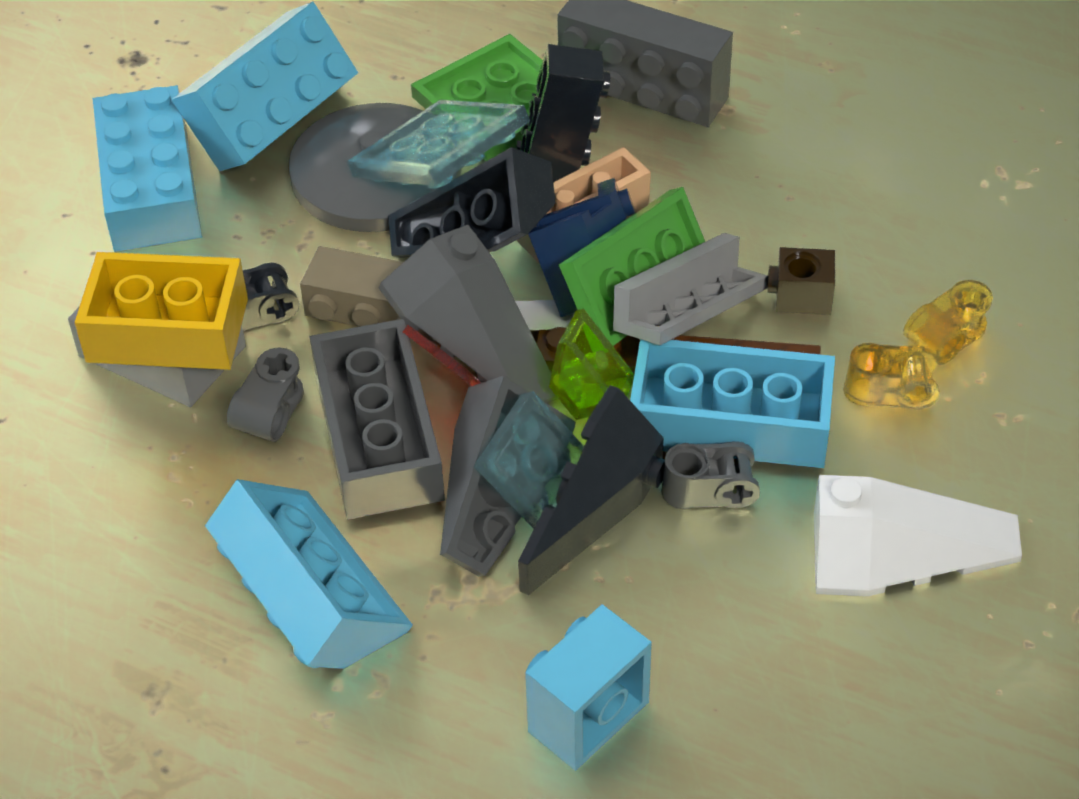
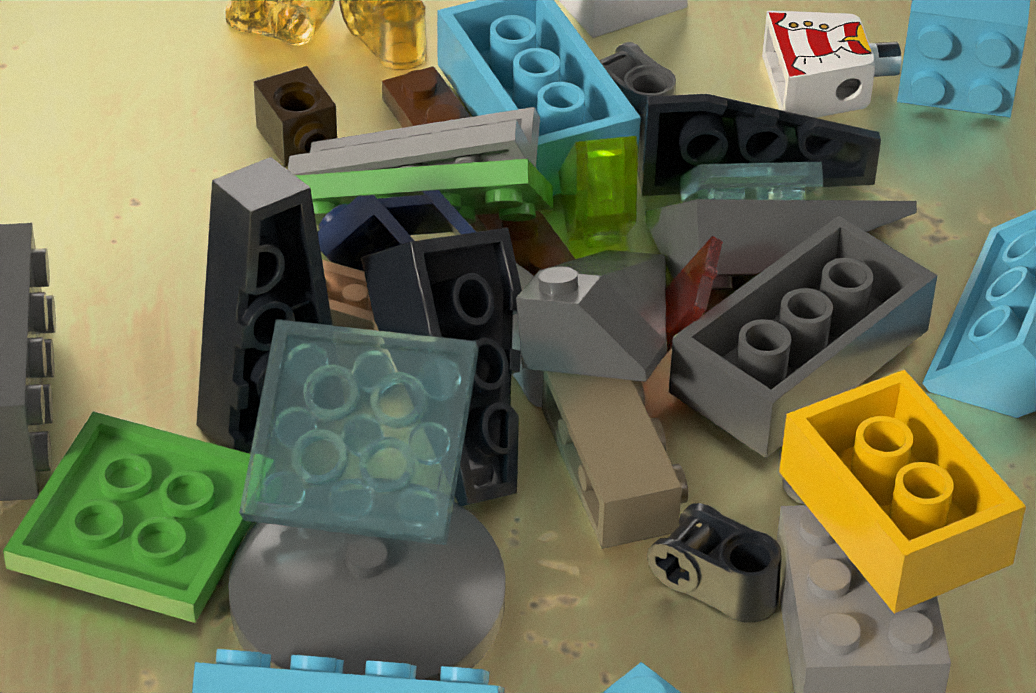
camera: 125 degrees left, 5 degrees down
none -> white torso [762,11,902,118]

